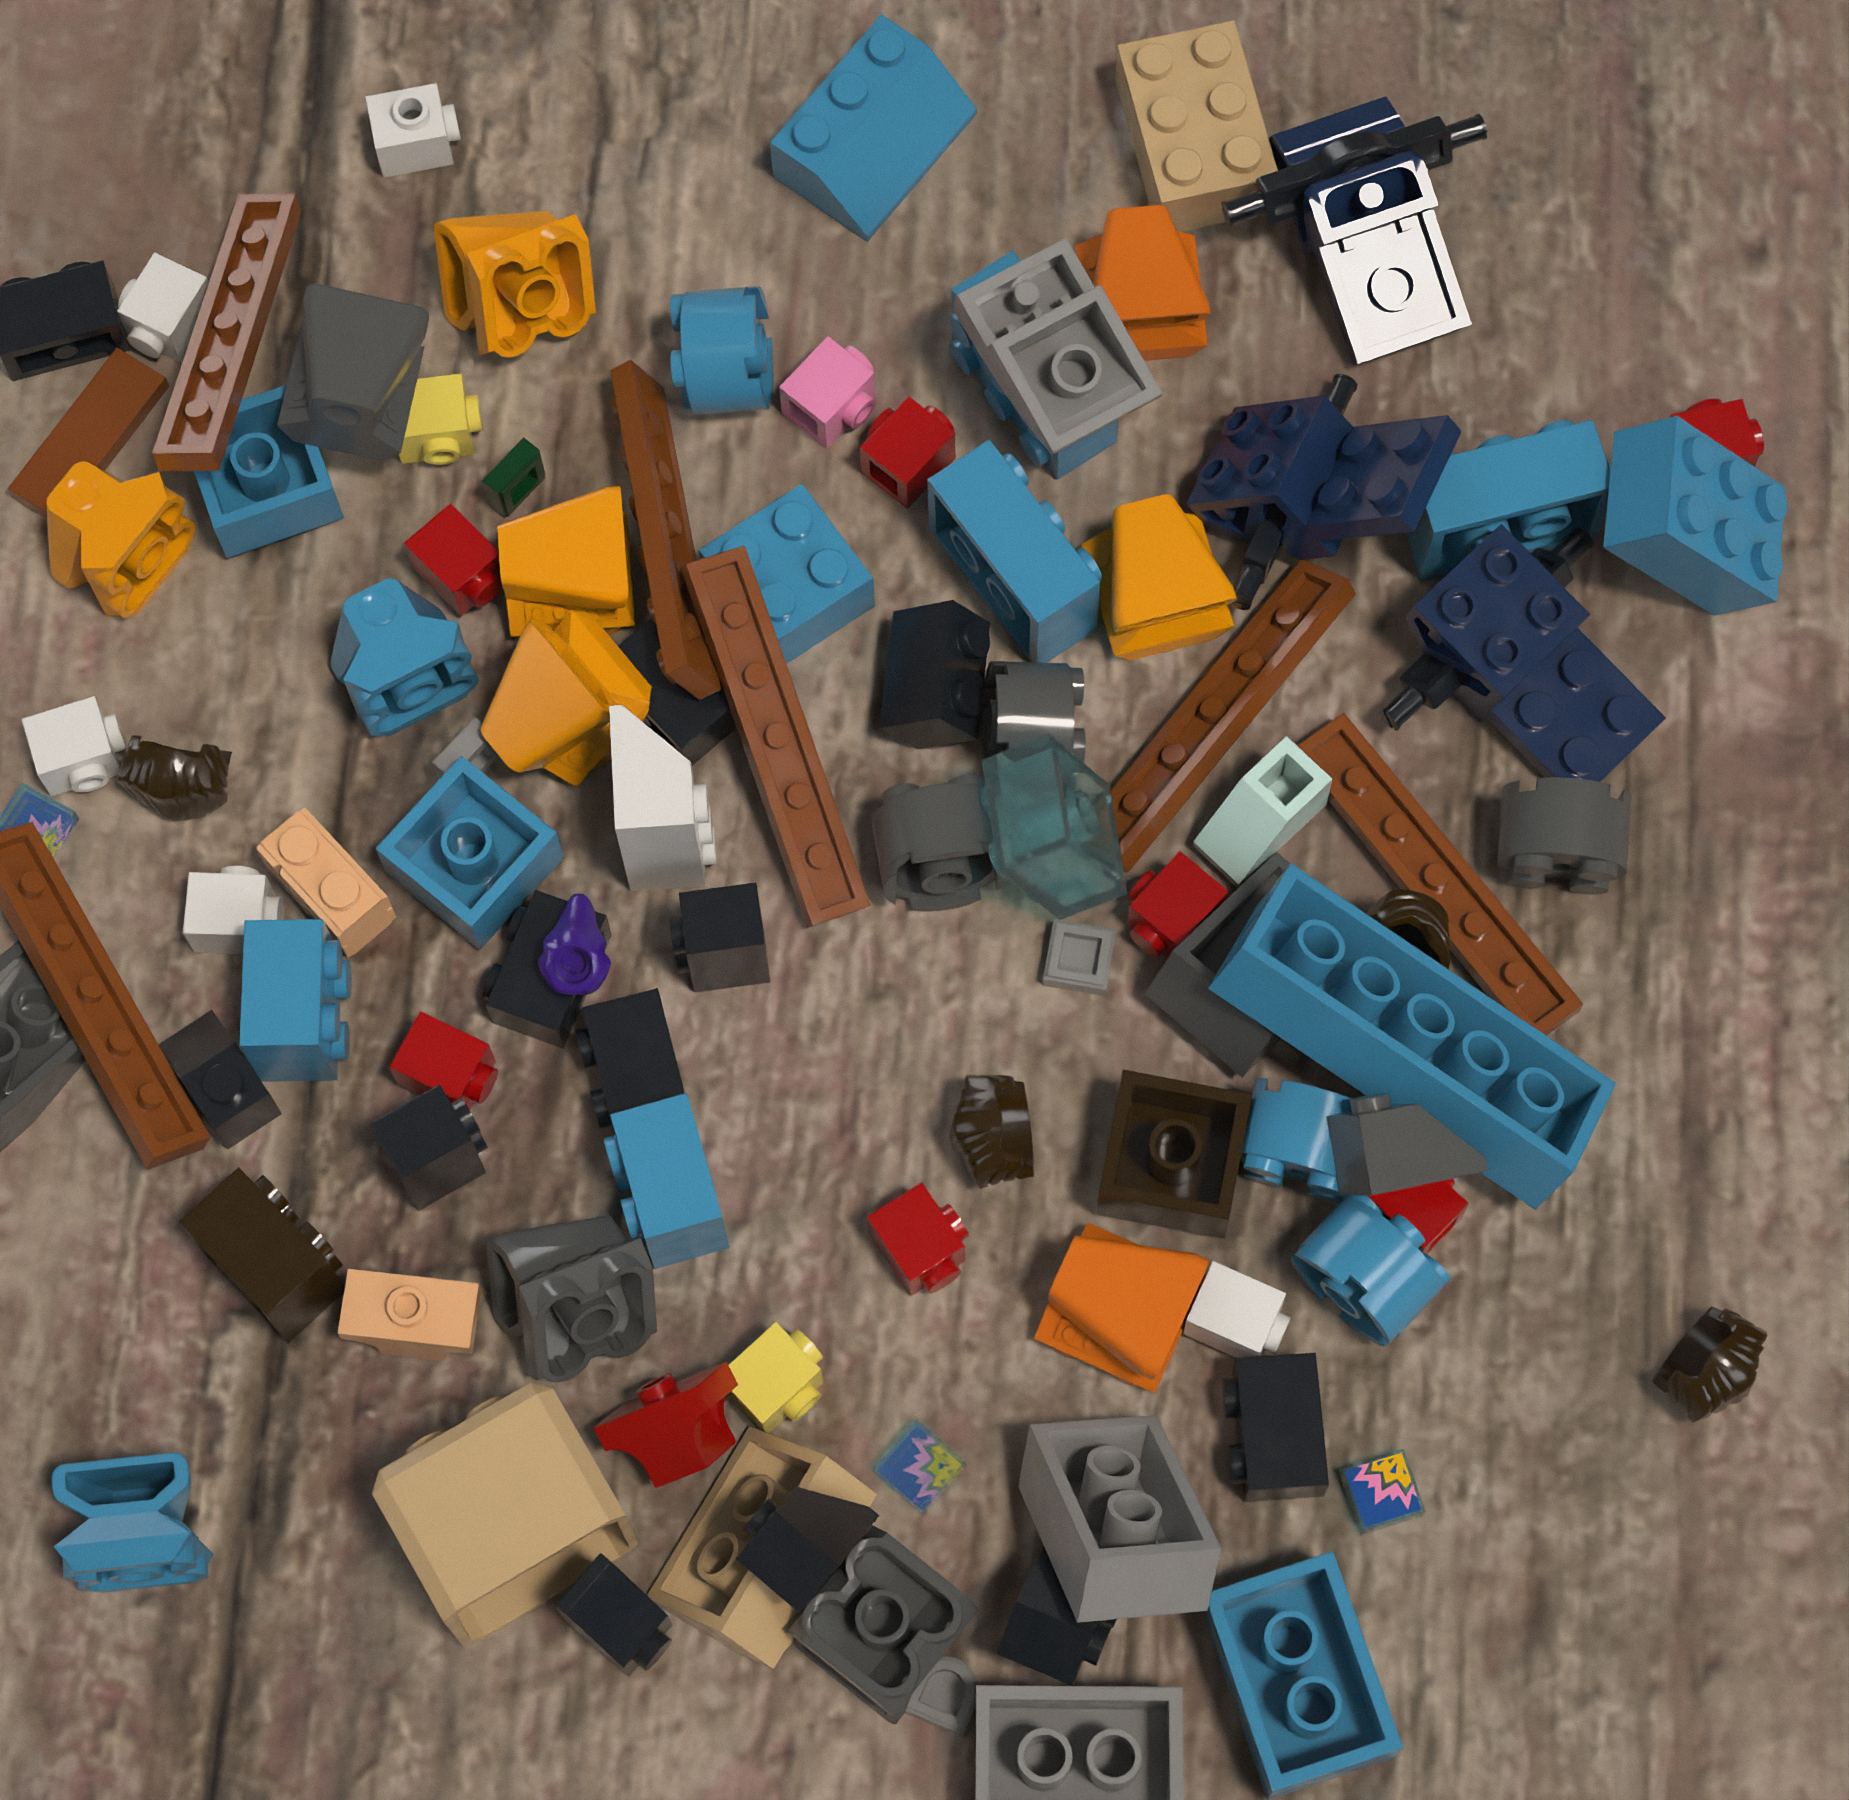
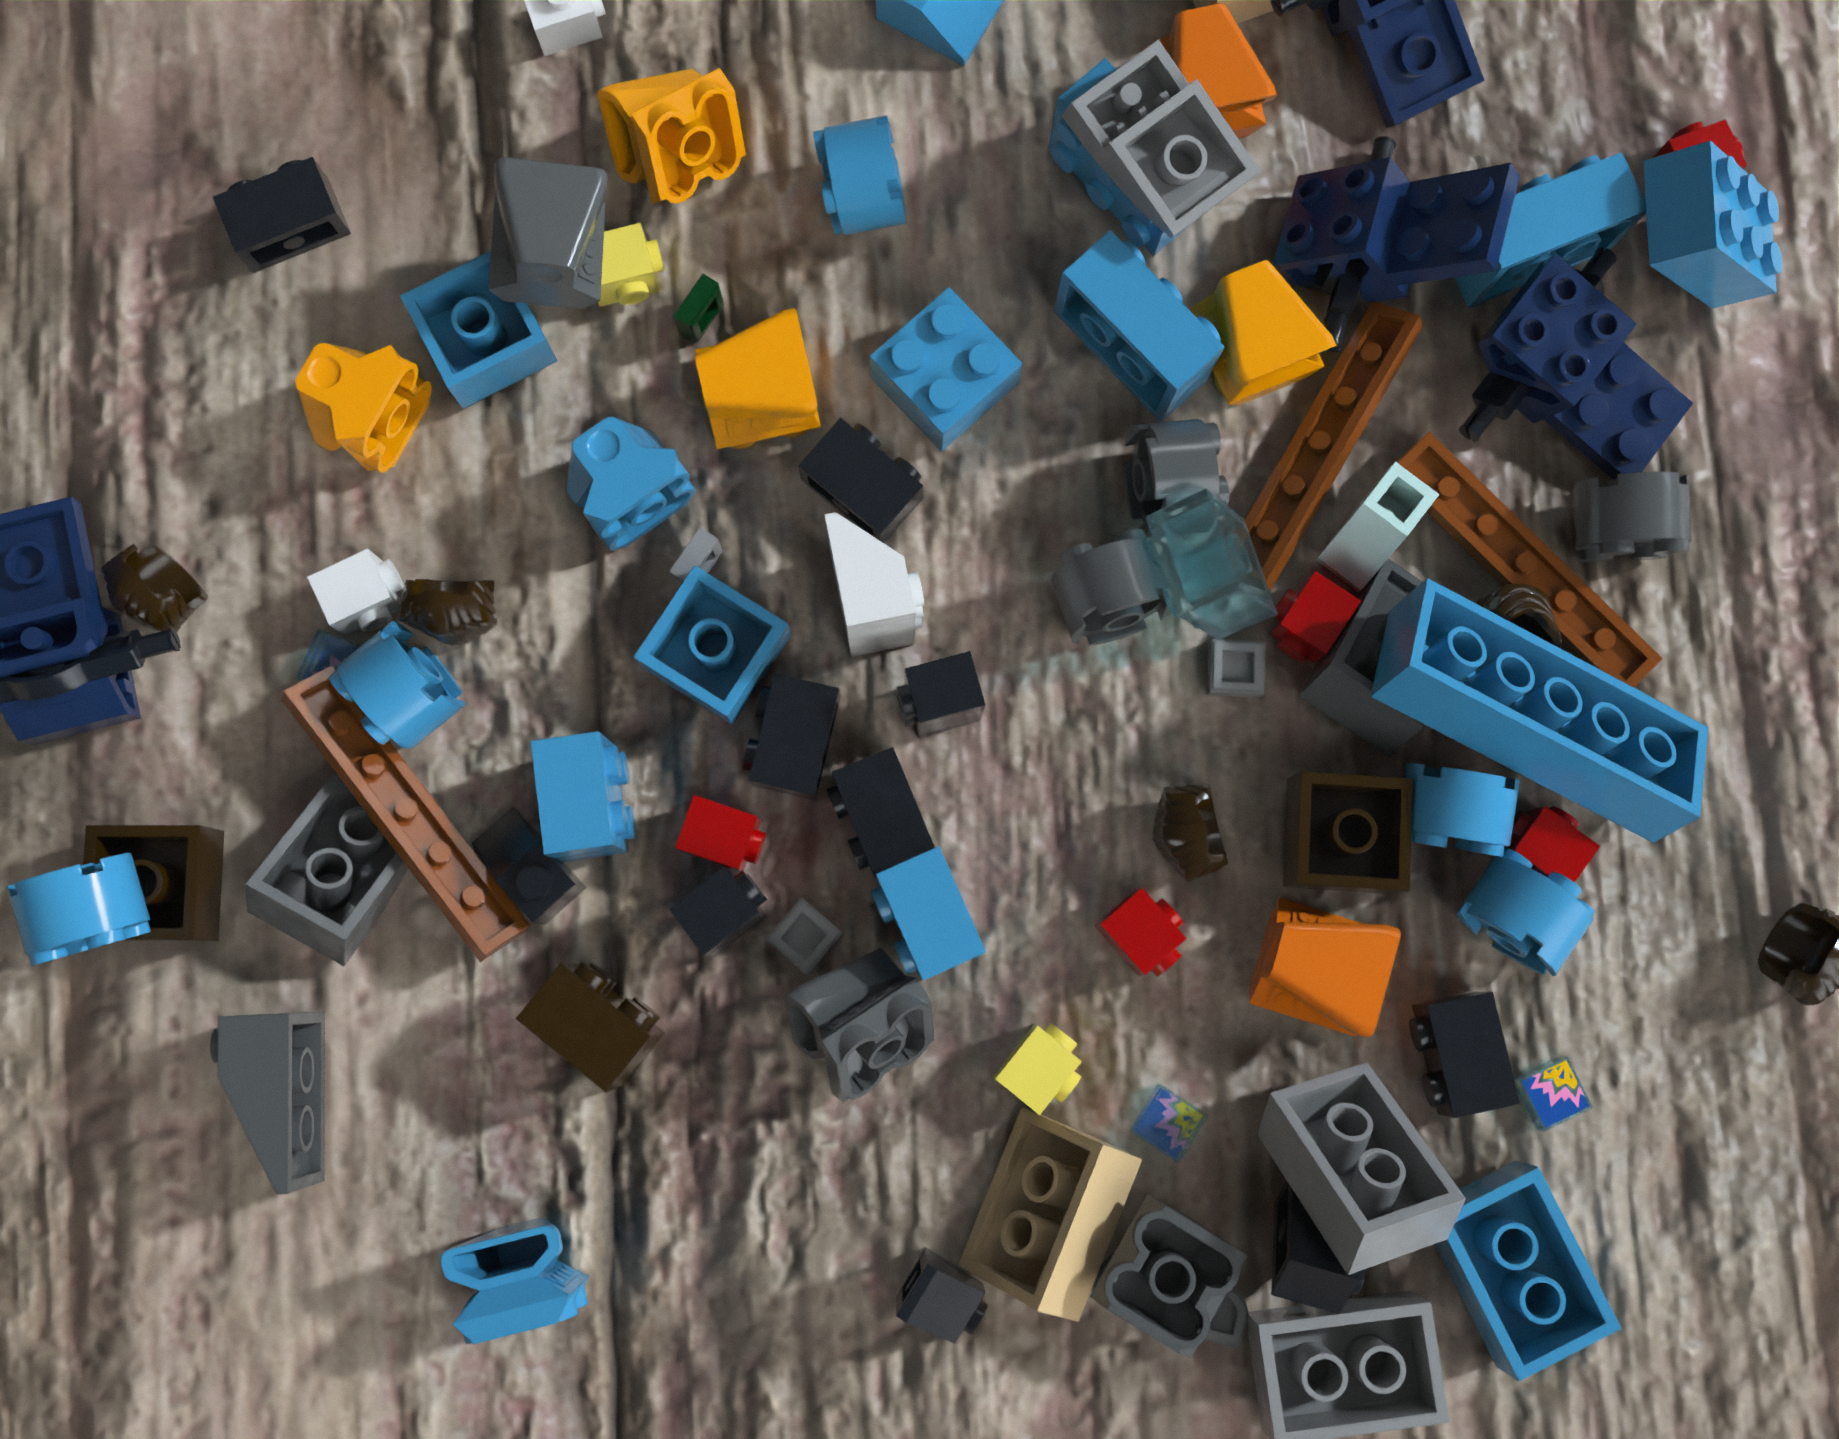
camera: 15 degrees left, 10 degrees up
dark orange tile [7,348,170,519] -> none
white brick [117,252,209,363] -> none
dark orange plate [152,193,302,471] -> none
white brick [183,866,284,954] -> none
light nougat brick [256,807,396,958] -> none
light nougat brick [337,1269,482,1361] -> none
tan plate [372,1383,639,1647] -> none
red brick [404,503,502,617] -> none
light orange piece [480,610,652,787] -> none
dark purple animal [538,893,611,995] -> none
red brick [593,1362,738,1489] -> none
dark orange plate [610,360,721,700] -> none
dark orange plate [681,545,871,928] -> none
black slope [736,1487,880,1613] -> none
bright pink brick [779,336,876,449] -> none
red brick [860,396,956,509] -> none
black brick [879,600,991,749] -> none
white brick [1183,1261,1291,1358] -> none
dark grey slope [1327,1093,1488,1195] -> none
none -> dark azure brick [329,621,465,749]
none -> light grey tile [765,897,844,975]

